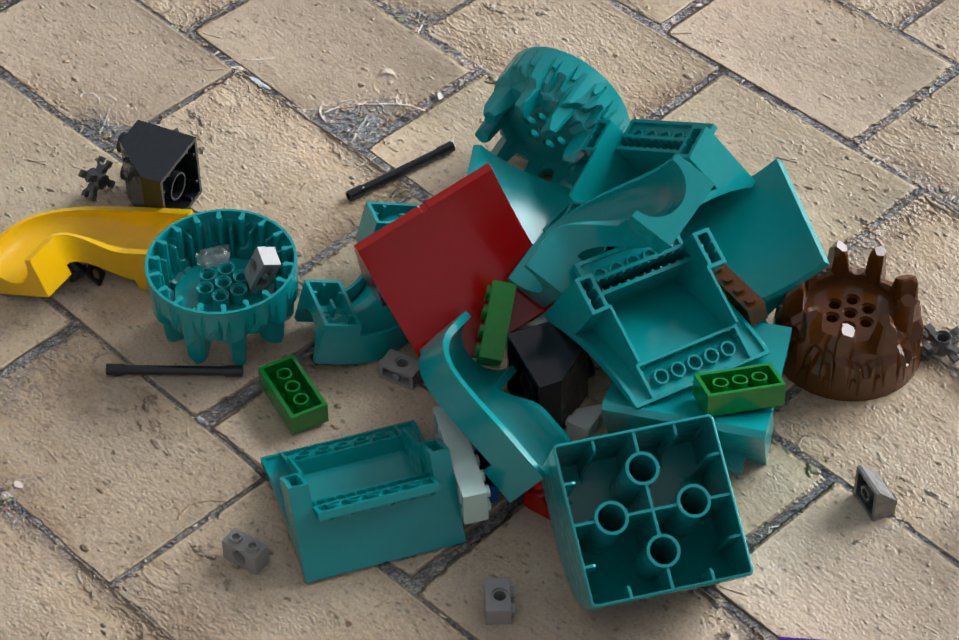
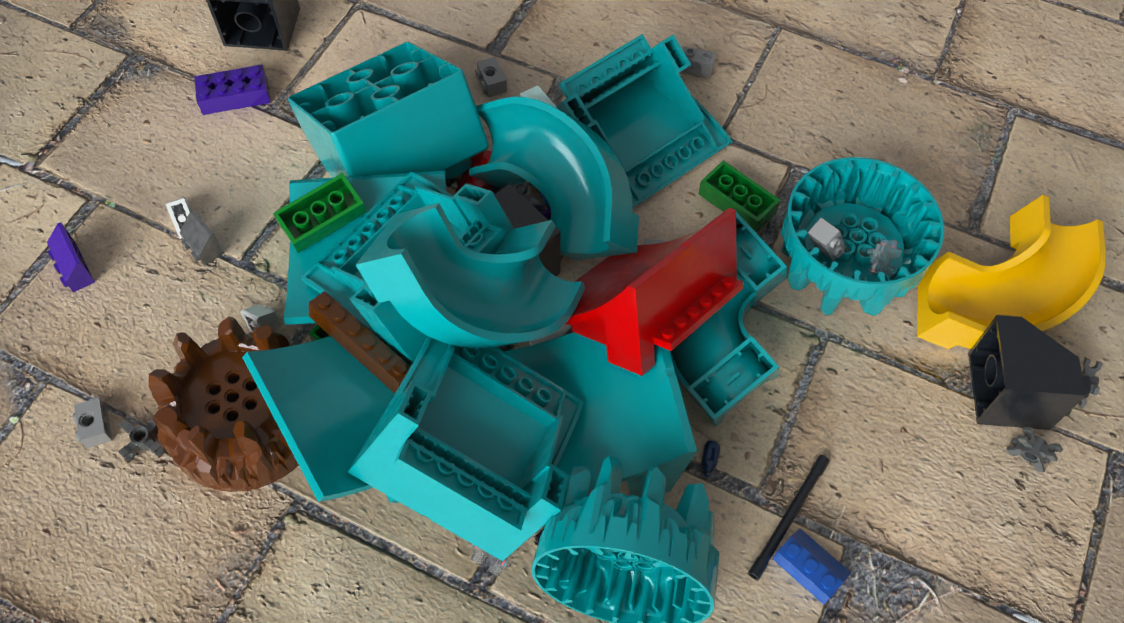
camera: 160 degrees right, 15 degrees up
green brick [473,280,517,369] -> none
none -> white slope [166,196,191,239]
none -> white slope [240,304,279,333]
none -> blue slope [773,529,851,605]

